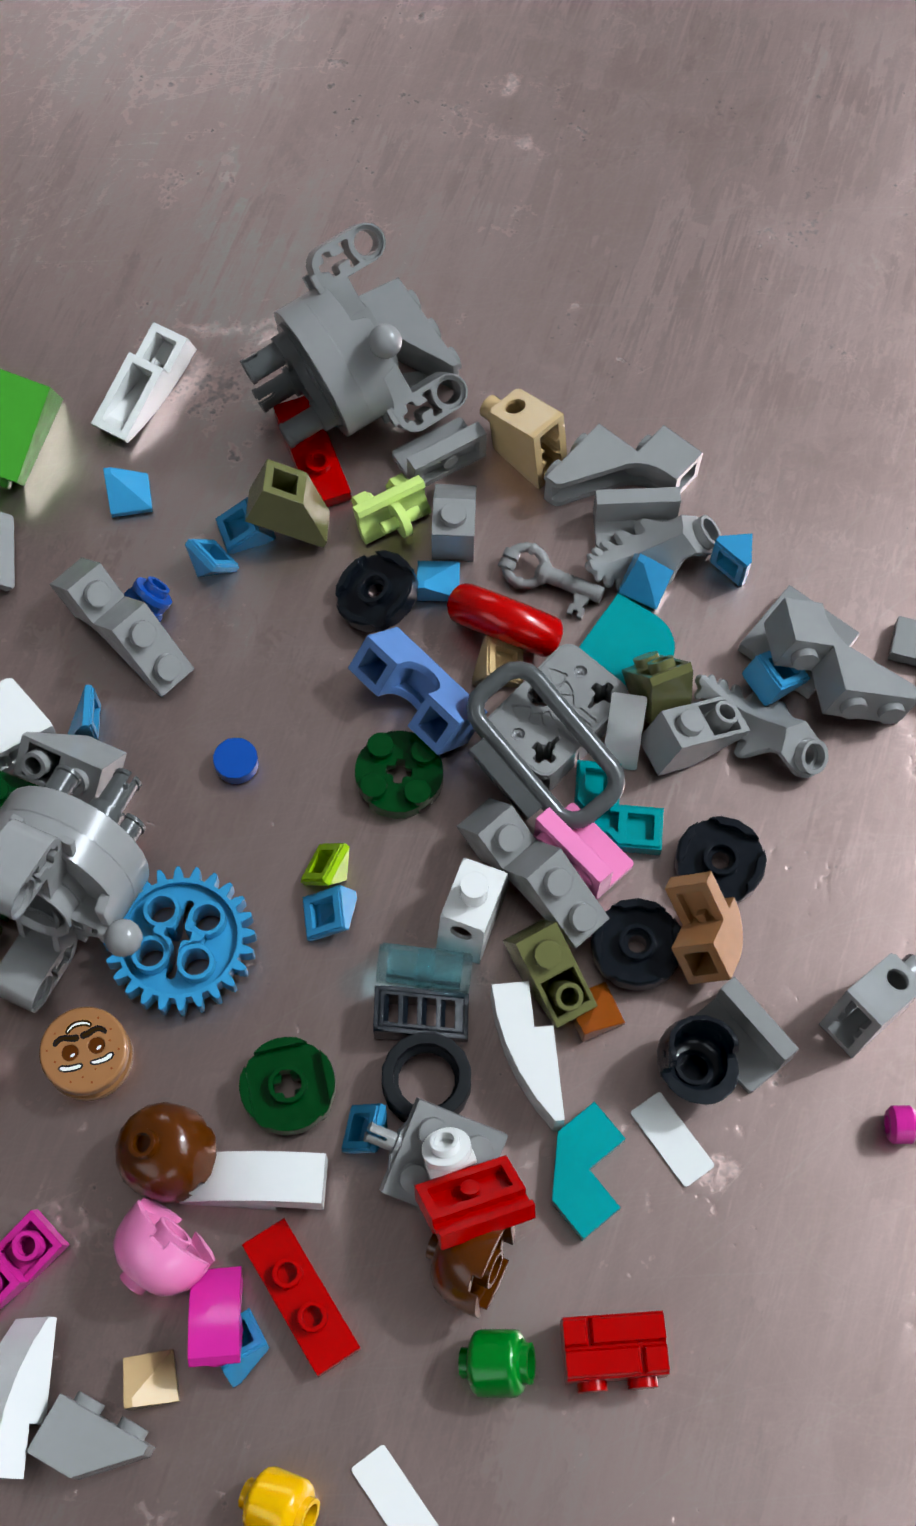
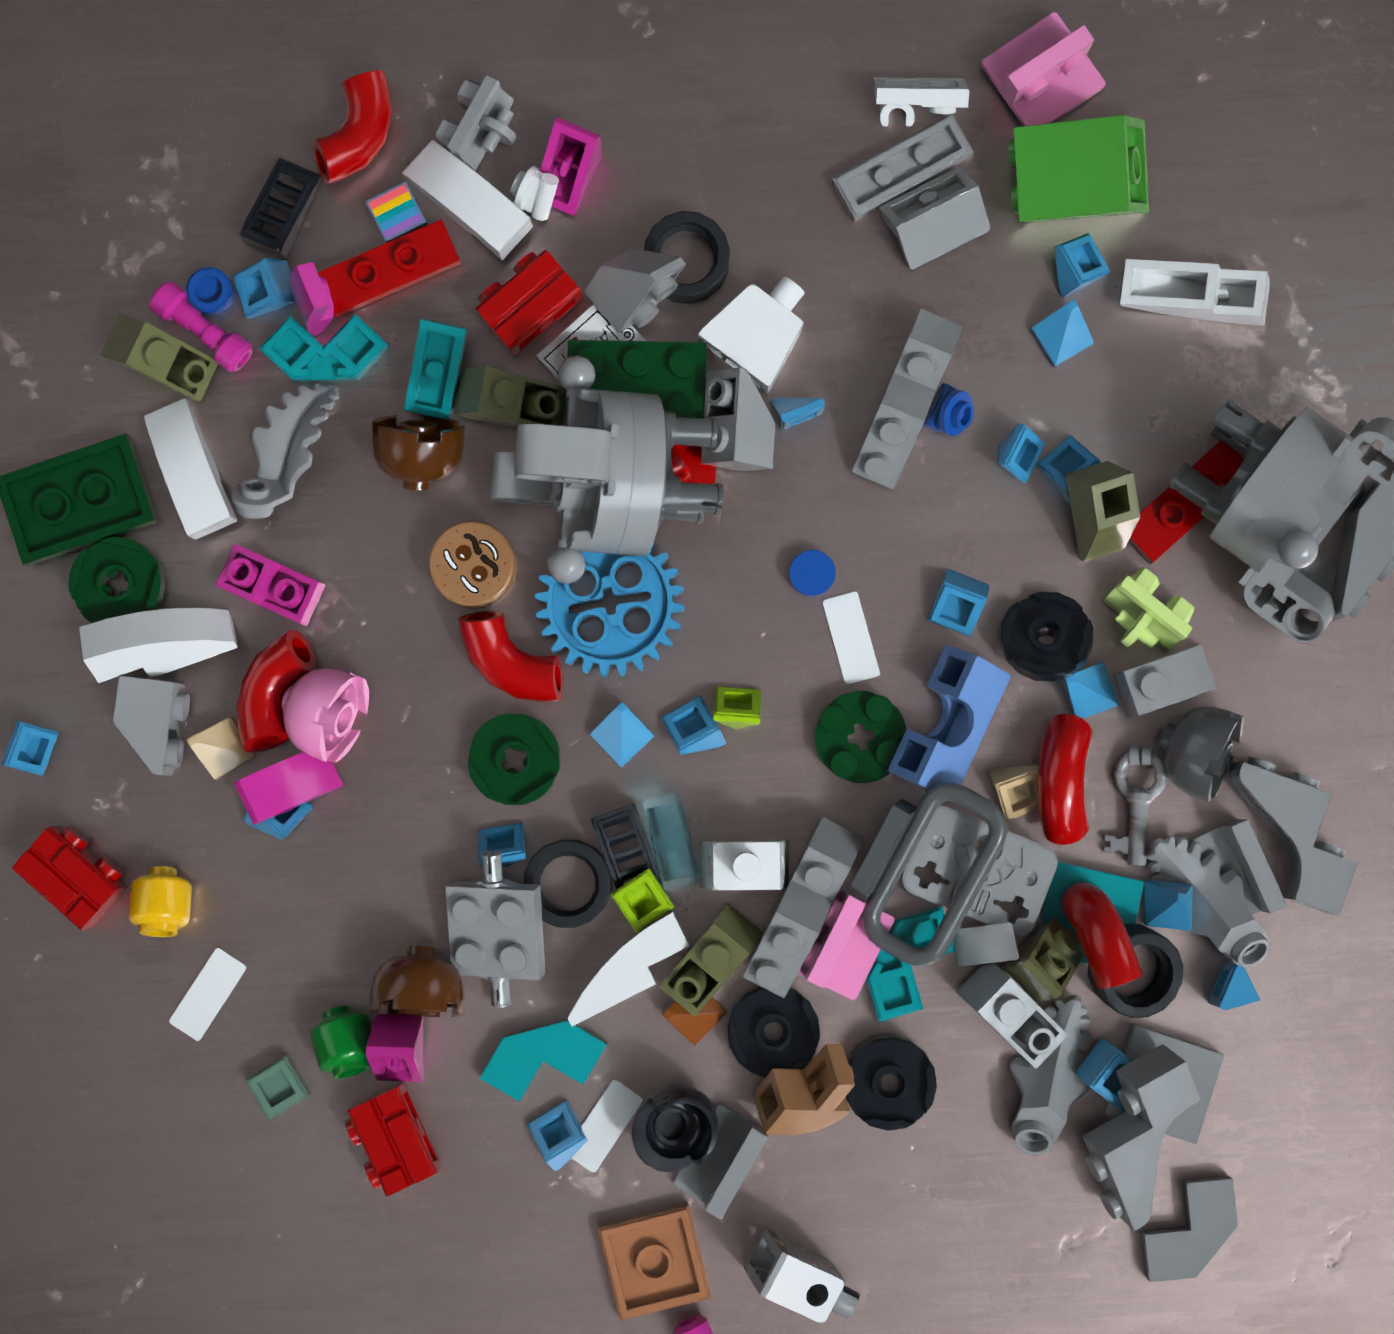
camera: 70 degrees right, 20 degrees up
reddish brown cylinder [115,1102,217,1204] -> none
white slope [179,1151,328,1210] -> none
red plate [242,1218,361,1377] -> none
light grey panel [392,417,487,487] -> none
red plate [414,1155,536,1250] -> none
white plate [422,1127,477,1180] -> none
tan torso [480,389,567,489] -> none
none -> red cylinder [236,630,316,752]
none -> sand green tile [245,1054,311,1120]
none -> dark pink slope [365,1013,424,1082]
none -> red cylinder [458,610,563,702]
none -> dark azure slope [527,1100,588,1172]
none -> dark azure slope [590,702,654,768]
none -> nougat tile [598,1203,711,1321]
none -> lime slope [611,868,675,933]
none -> white sticker [823,592,880,685]
none -> dark azure slope [928,569,989,637]
none -> dark azure slope [1055,233,1110,297]
none -> red cylinder [1060,882,1143,989]
none -> black tyre [1088,924,1183,1018]
none -> dark grey cylinder [1159,707,1244,802]

